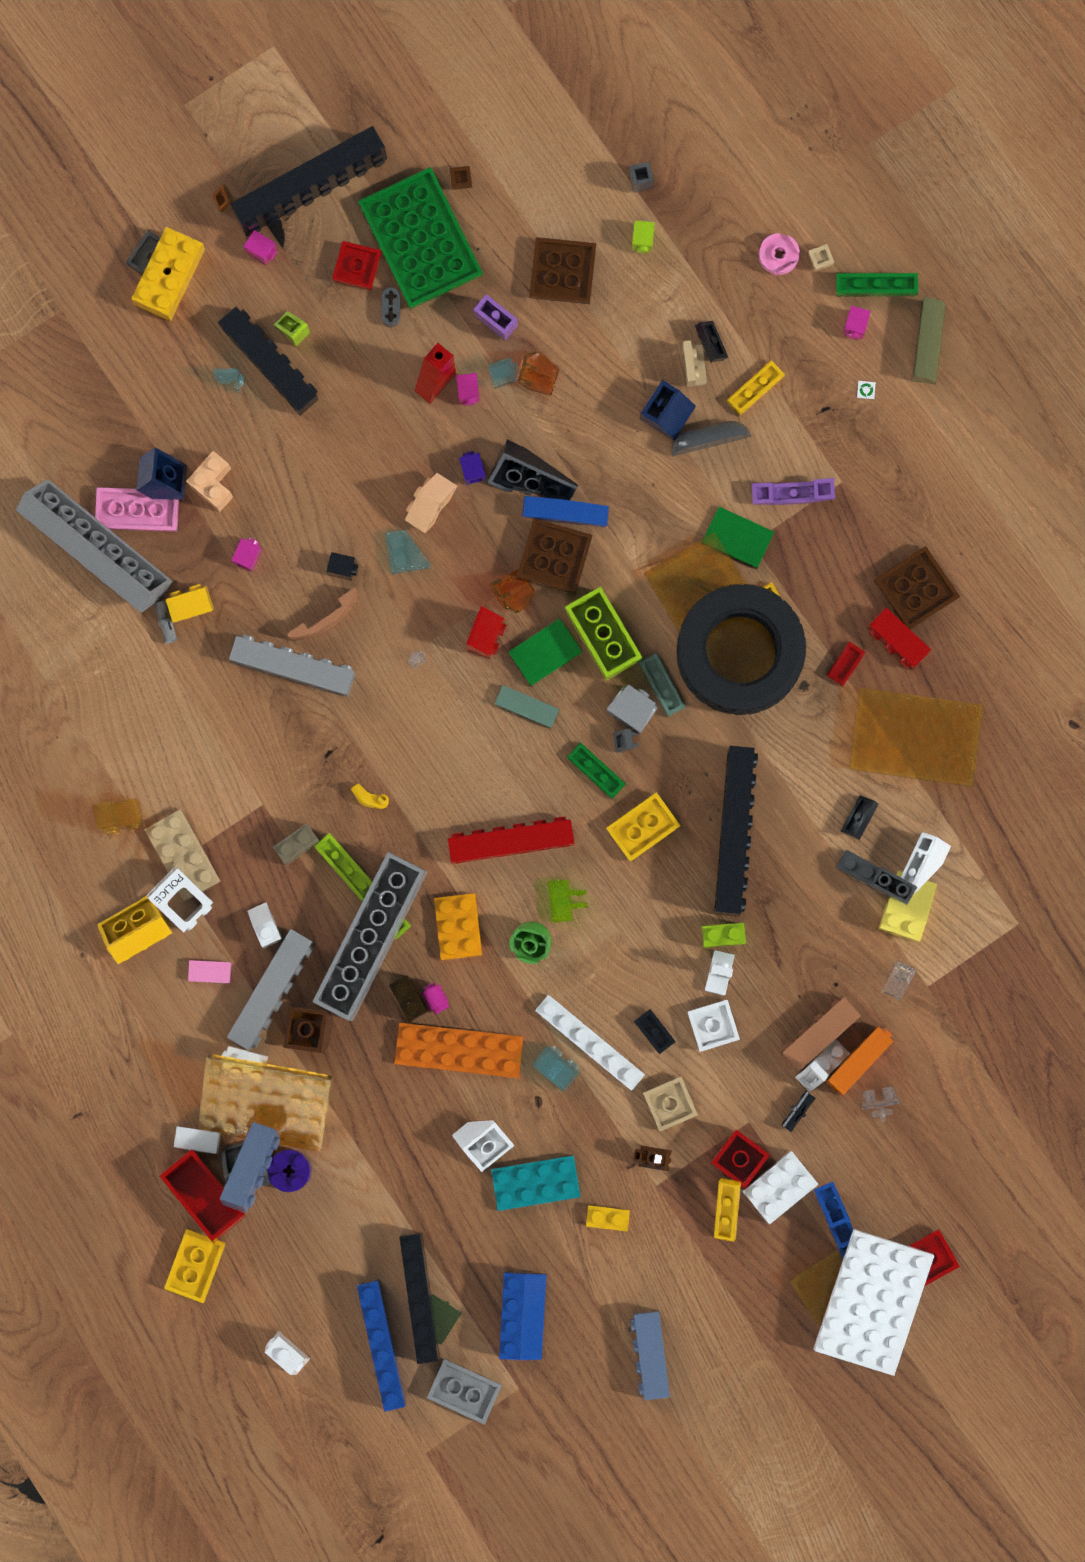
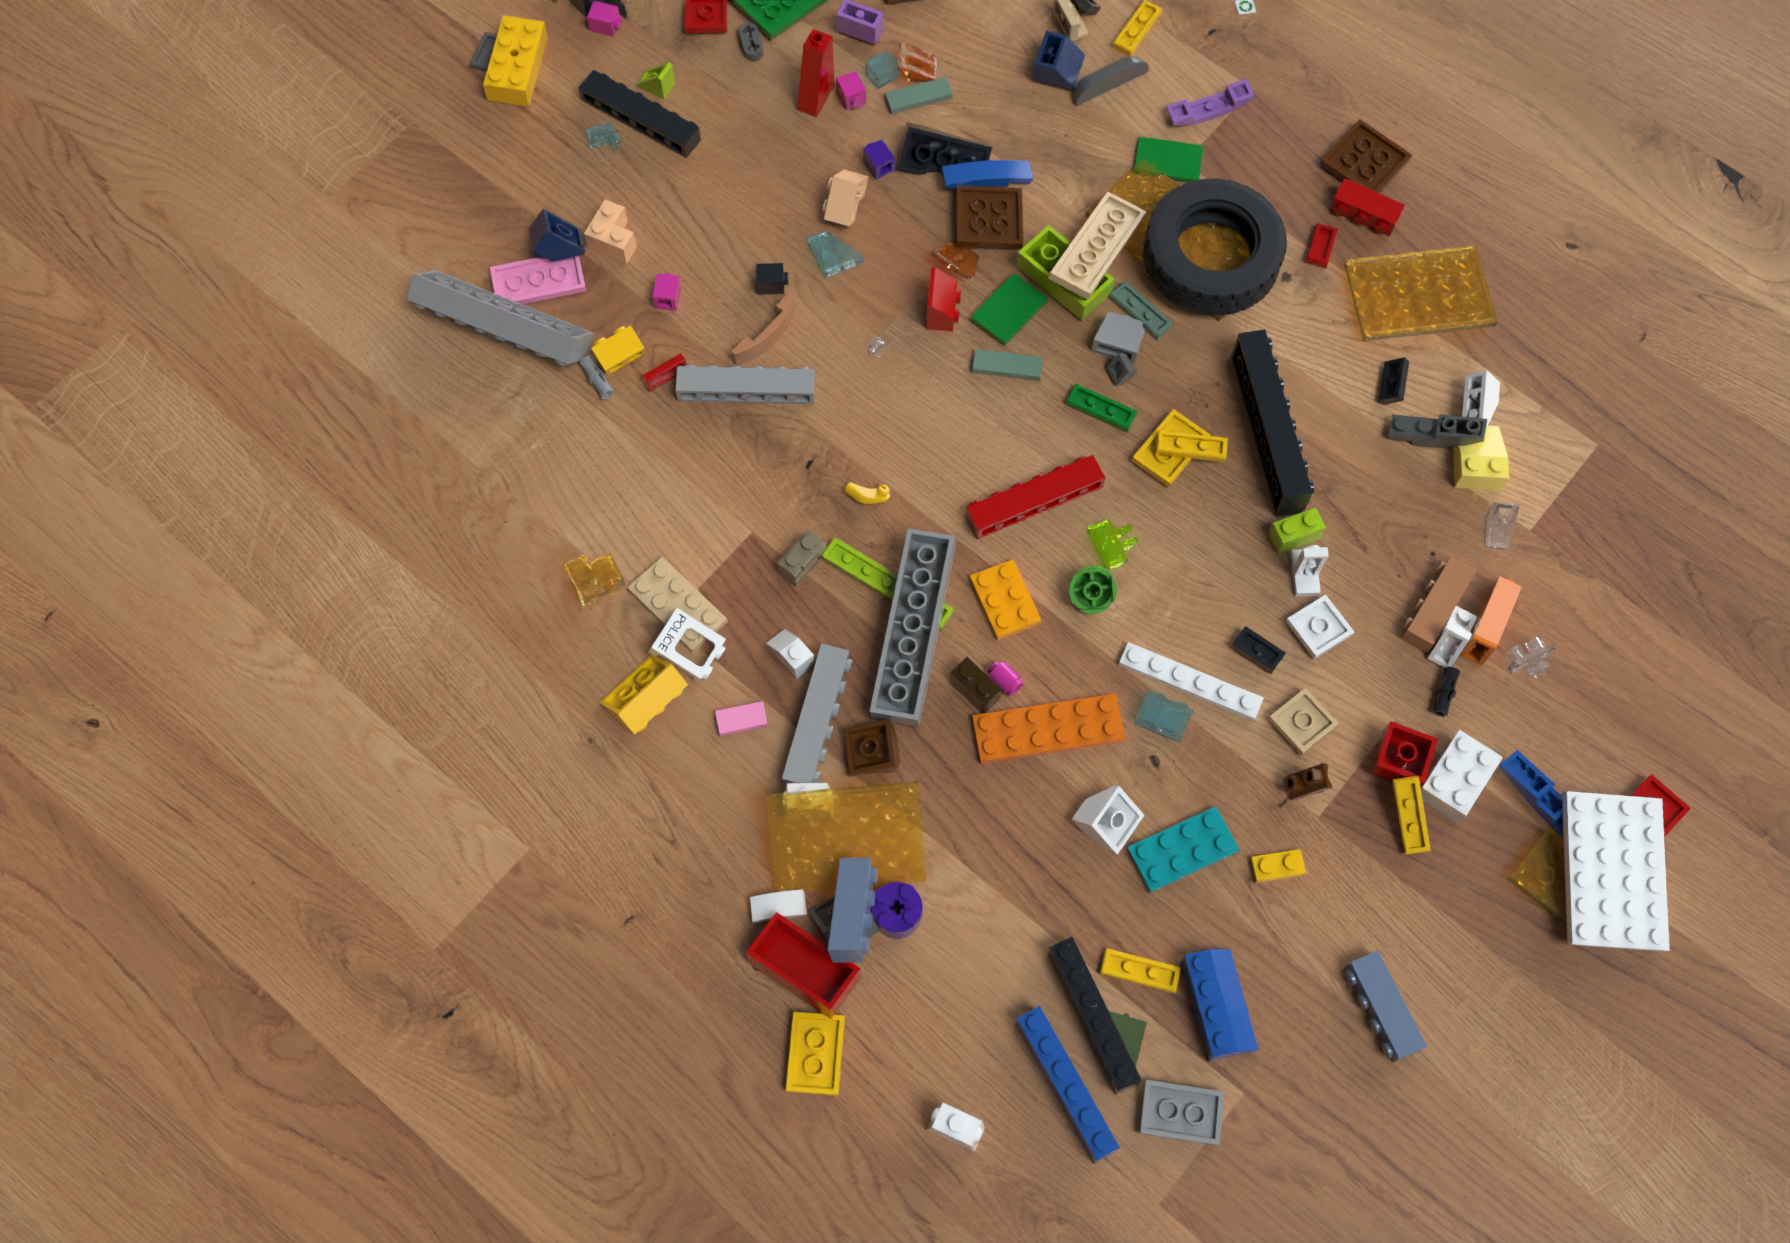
camera: 20 degrees left, 15 degrees down
none -> red tile [642,353,686,392]
none -> sand green tile [885,77,953,114]
none -> tan plate [1048,191,1146,300]
none -> yellow tile [1100,948,1181,994]
none -> yellow tile [1156,430,1228,462]

